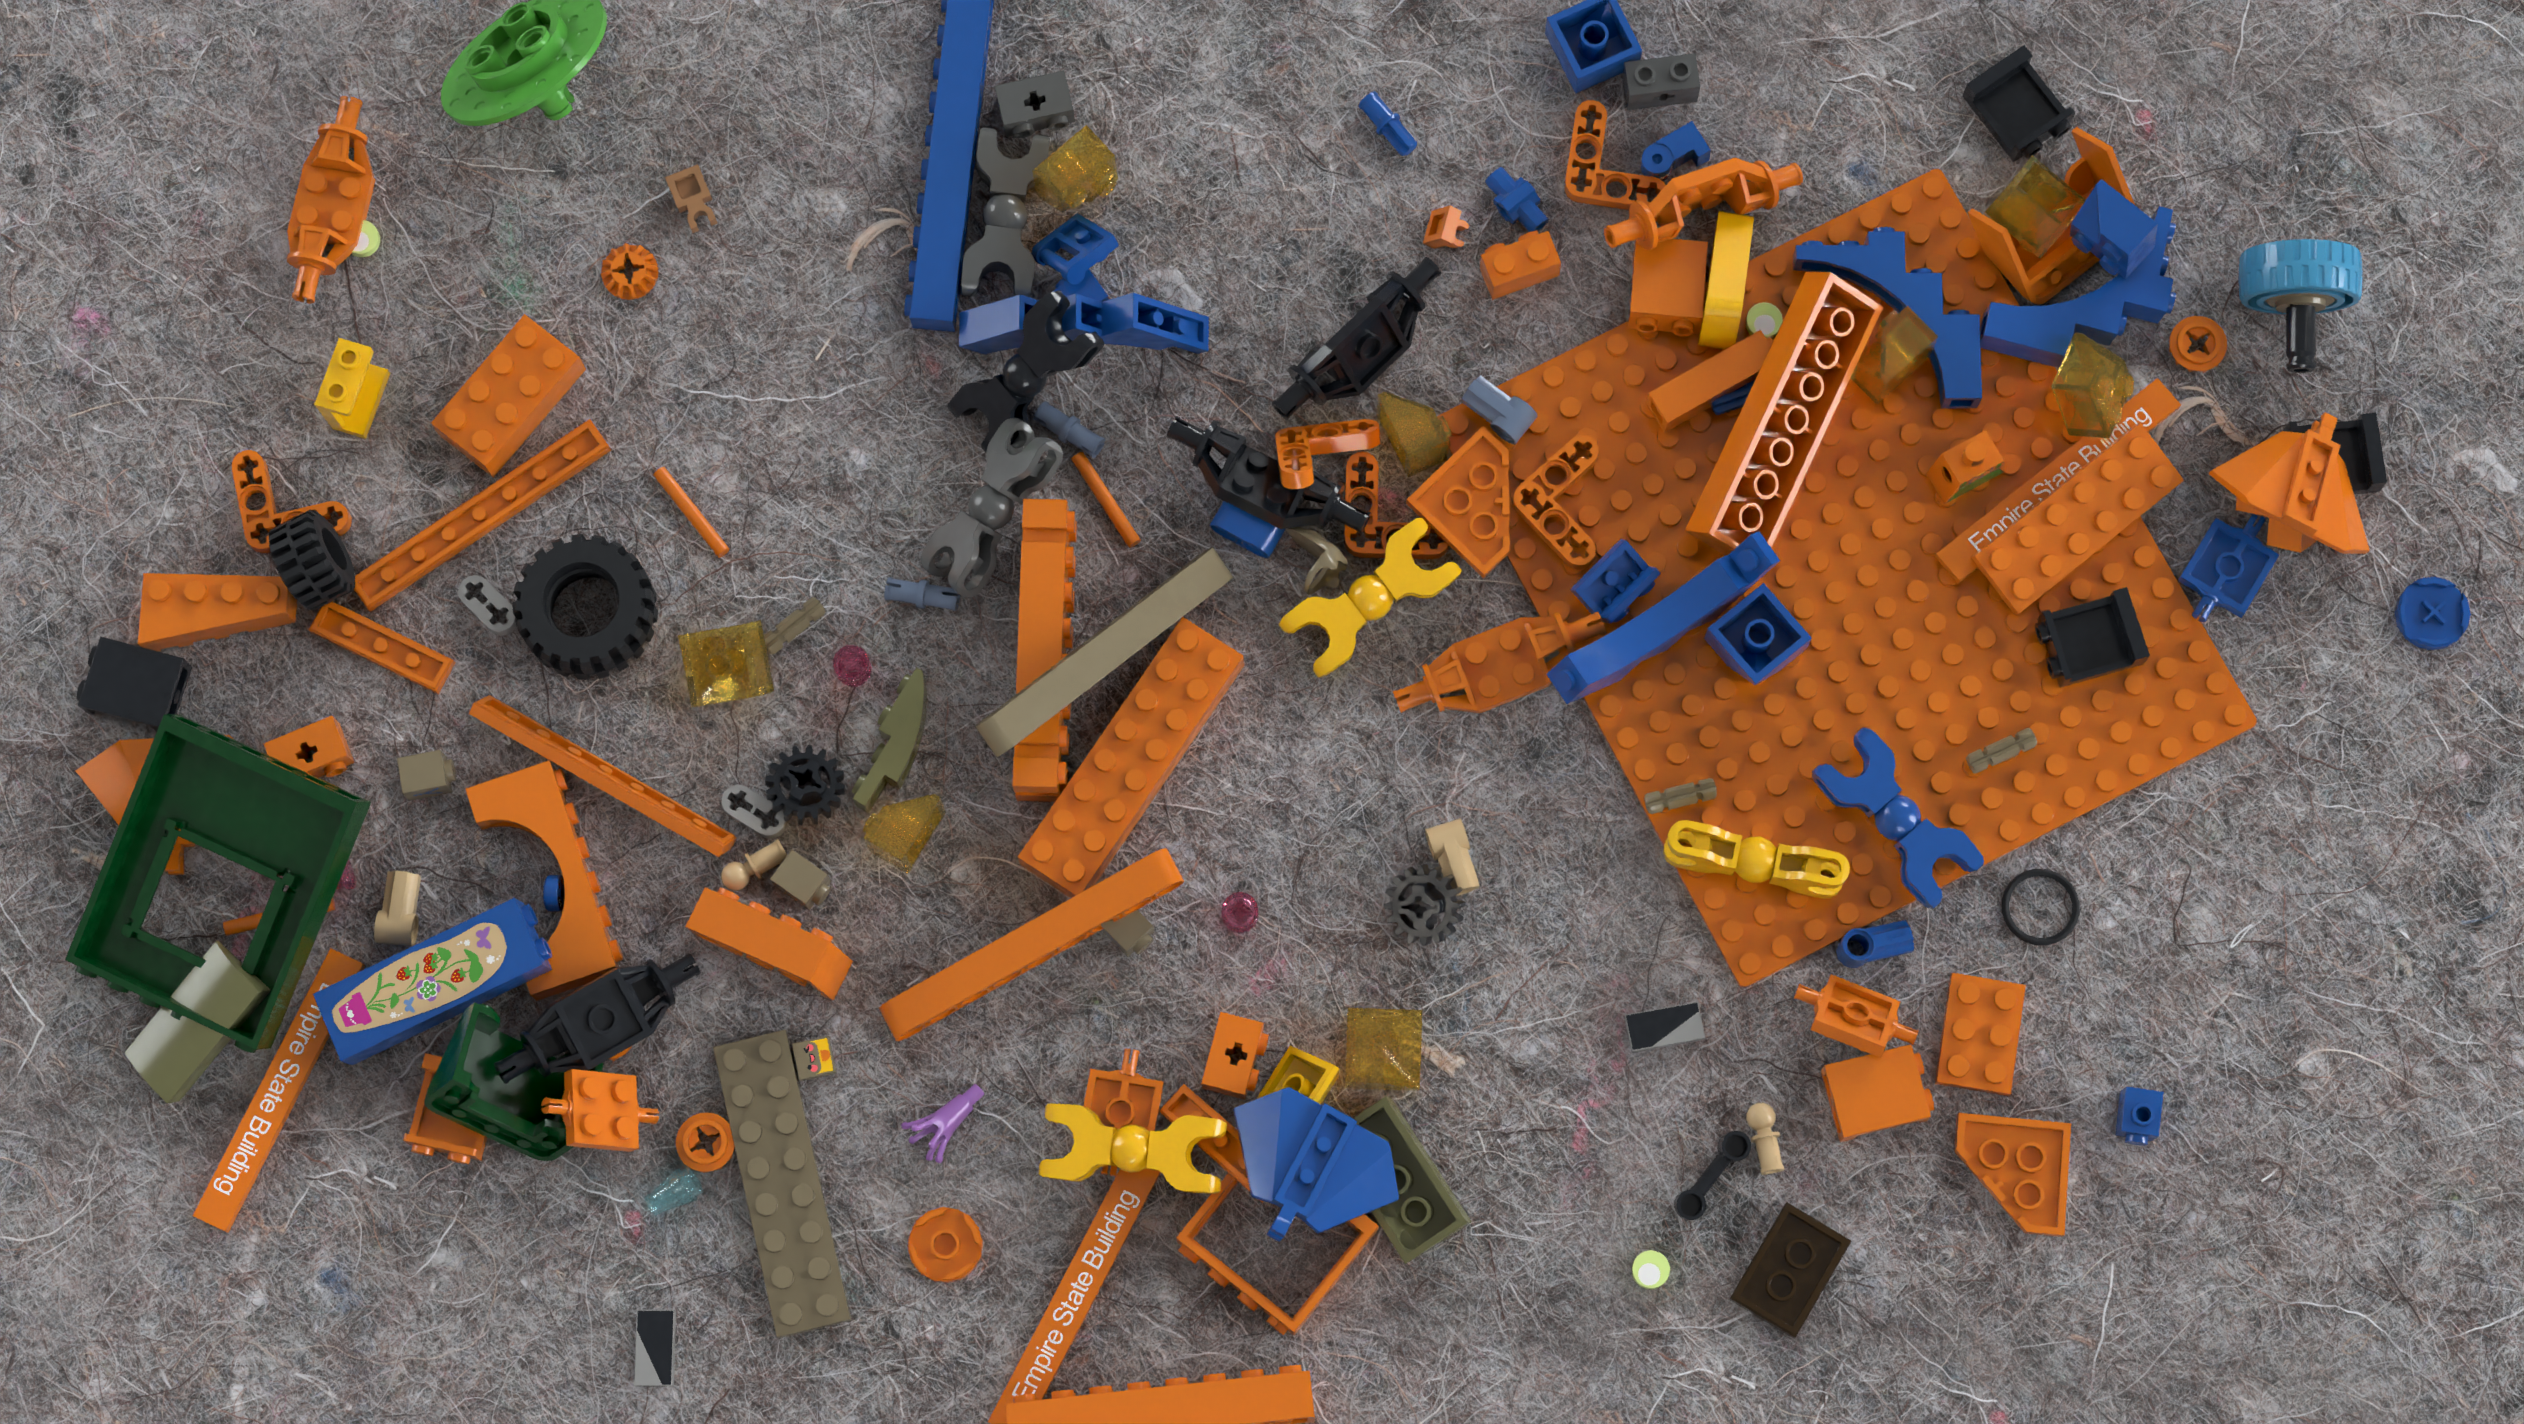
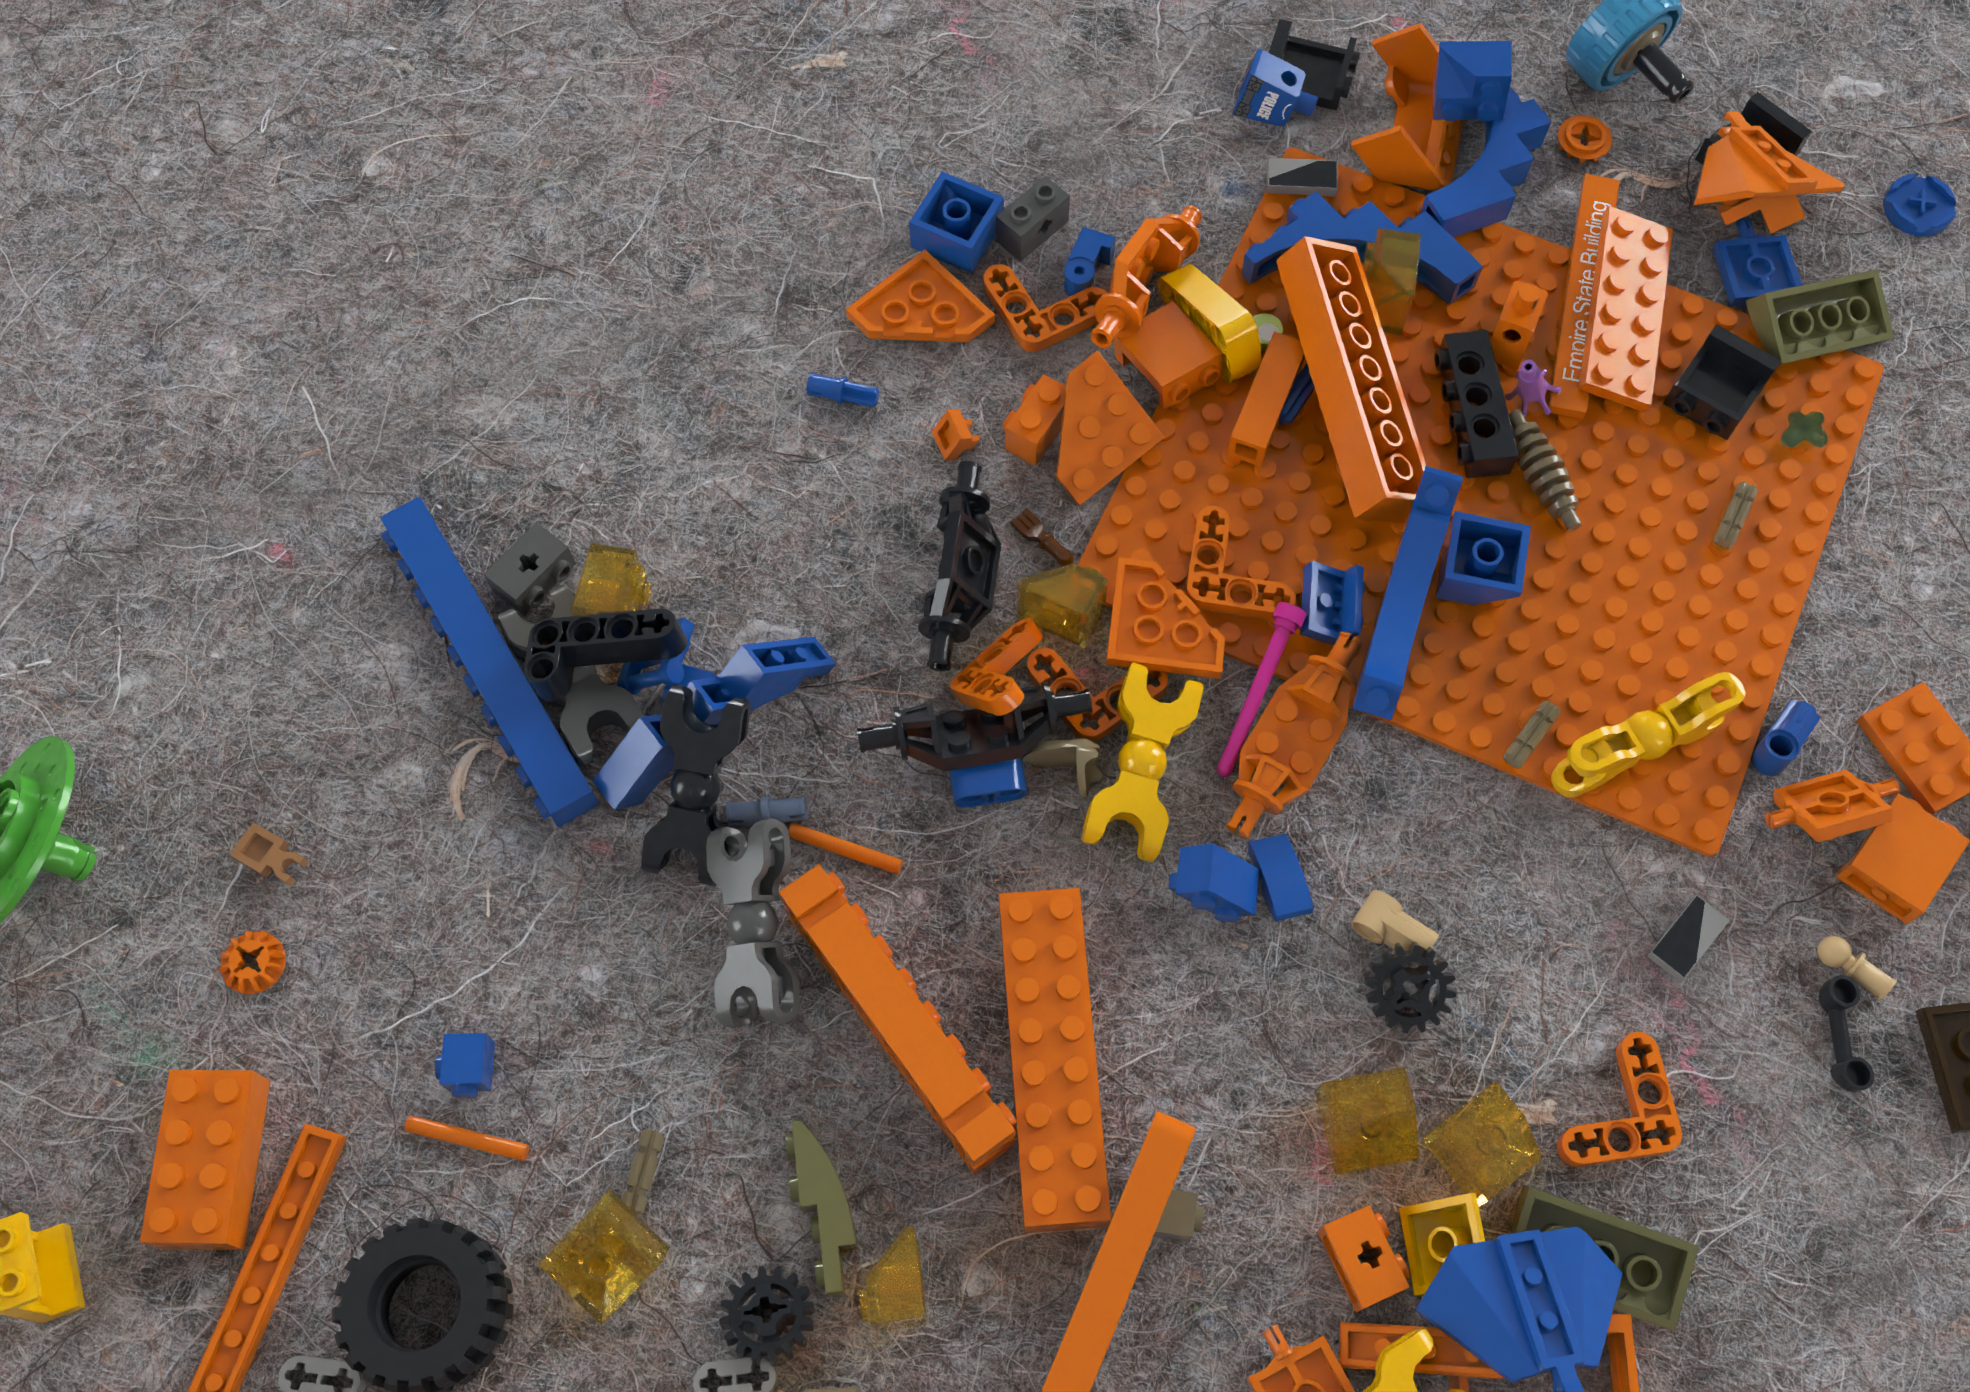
camera: 40 degrees left, 10 degrees down
clear pink wheel [833,645,872,687] -> none
sand blue pin [884,577,961,611] -> none
dark tan beam [975,547,1234,757] -> none
clear pink wheel [1221,892,1259,933] -> none
sand blue piece [1461,375,1538,445] -> none
blue axle [1485,167,1549,232] -> none
yellowish green tile [1632,1250,1670,1289] -> none
blue piece [1812,727,1984,909] -> none
clear yellow slope [1985,155,2086,258] -> none
black tyre [2002,869,2080,946] -> none
clear yellow slope [2051,333,2134,438] -> none
none -> blue brick [435,1033,495,1098]
none -> black beam [524,608,687,702]
none -> orange plate [846,249,995,343]
none -> reddish brown piece [1010,508,1074,567]
none -> orange plate [1055,350,1165,506]
none -> blue brick [1168,843,1260,922]
none -> dark pink piece [1217,602,1307,777]
none -> blue torso [1232,48,1318,126]
none -> blue slope [1248,834,1314,921]
none -> tile [1267,158,1338,196]
none -> clear yellow slope [1315,1067,1419,1175]
none -> black brick [1434,330,1519,478]
none -> medium lavender piece [1505,360,1561,417]
none -> dark tan piece [1509,409,1582,531]
none -> orange beam [1557,1032,1682,1167]
none -> olive slope [1746,269,1894,365]
none -> clear green piece [1780,411,1828,448]

